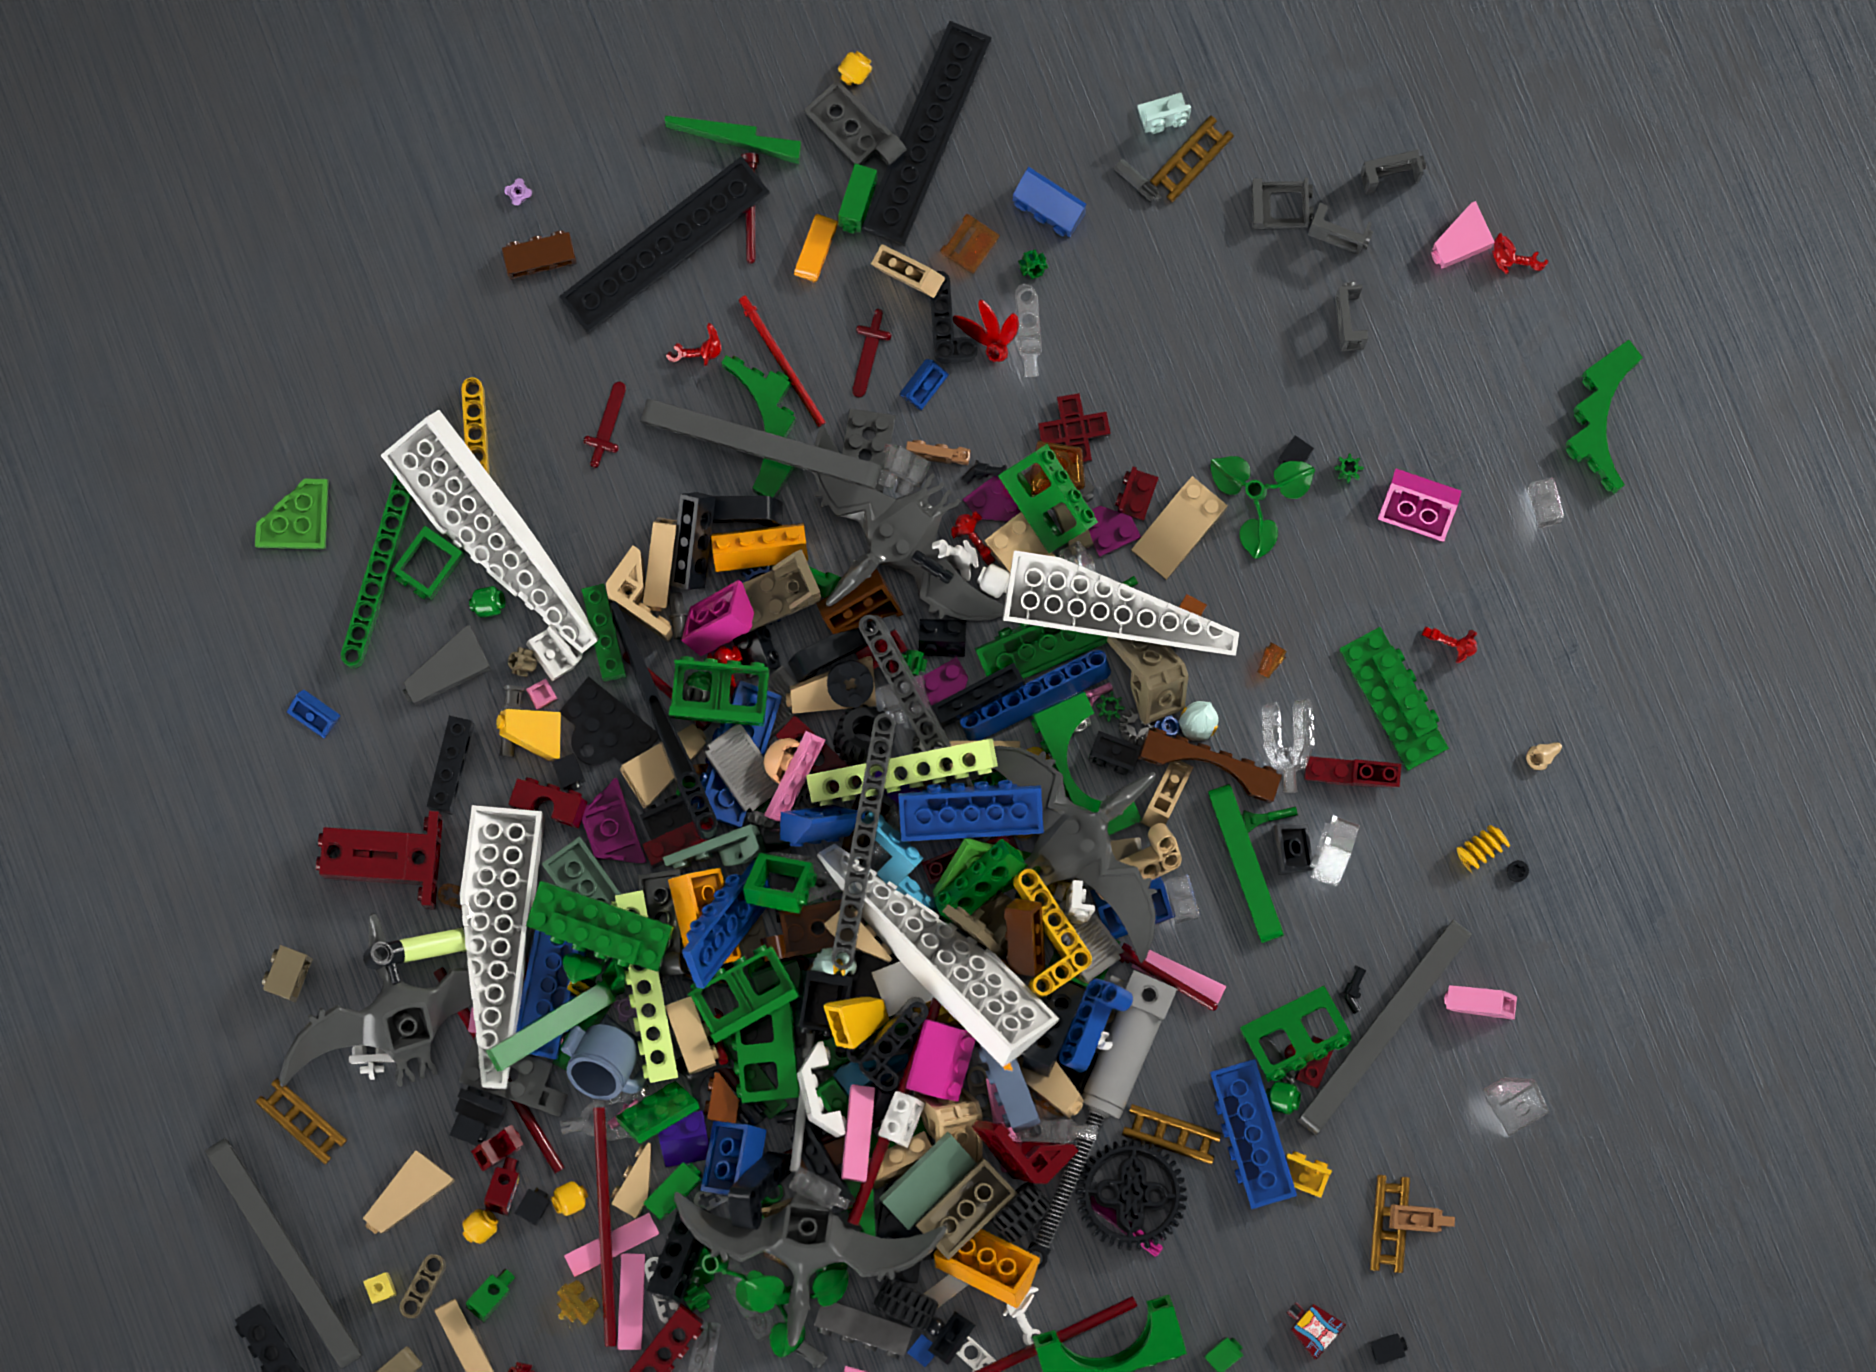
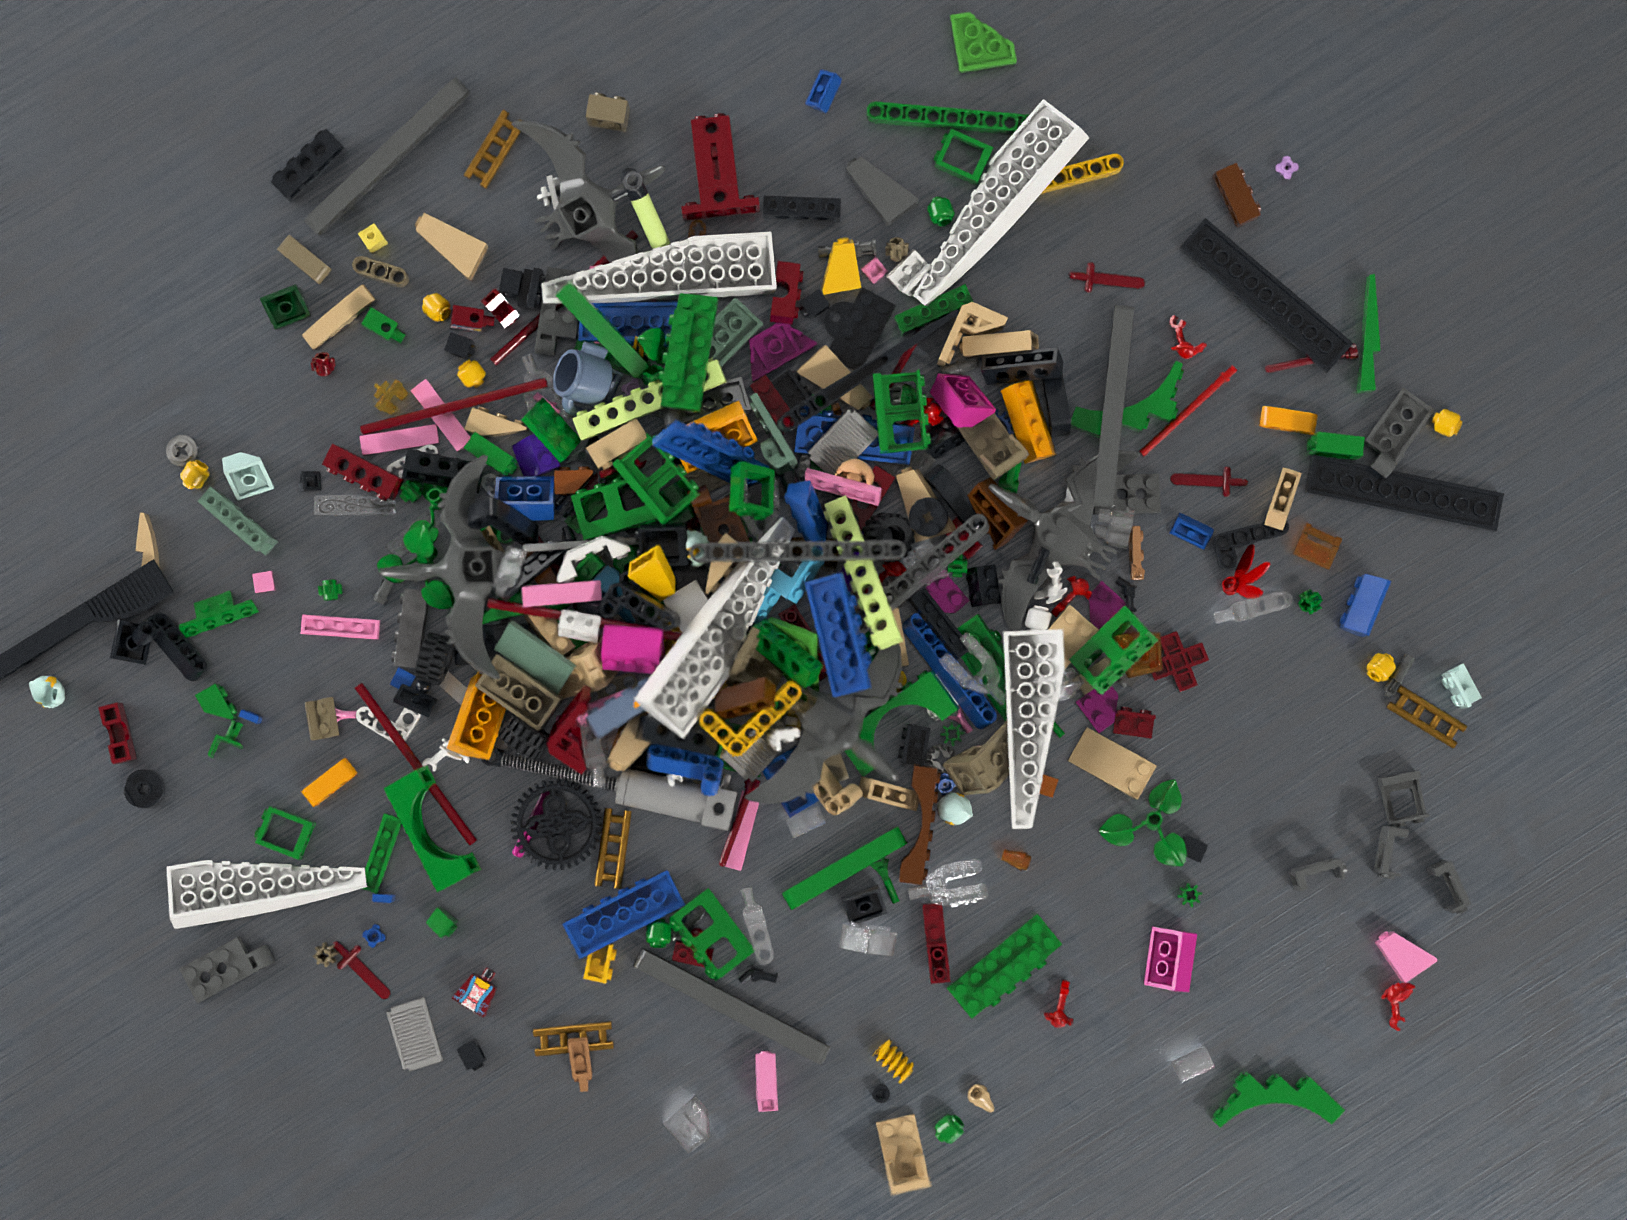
camera: 80 degrees right, 5 degrees up
none -> clear piece [740,886,774,965]
none -> red piece [864,561,907,593]
none -> tan bracket [876,1114,930,1195]
none -> green head [935,1114,964,1144]
none -> clear piece [939,632,1007,705]
none -> yellow head [1366,653,1396,682]

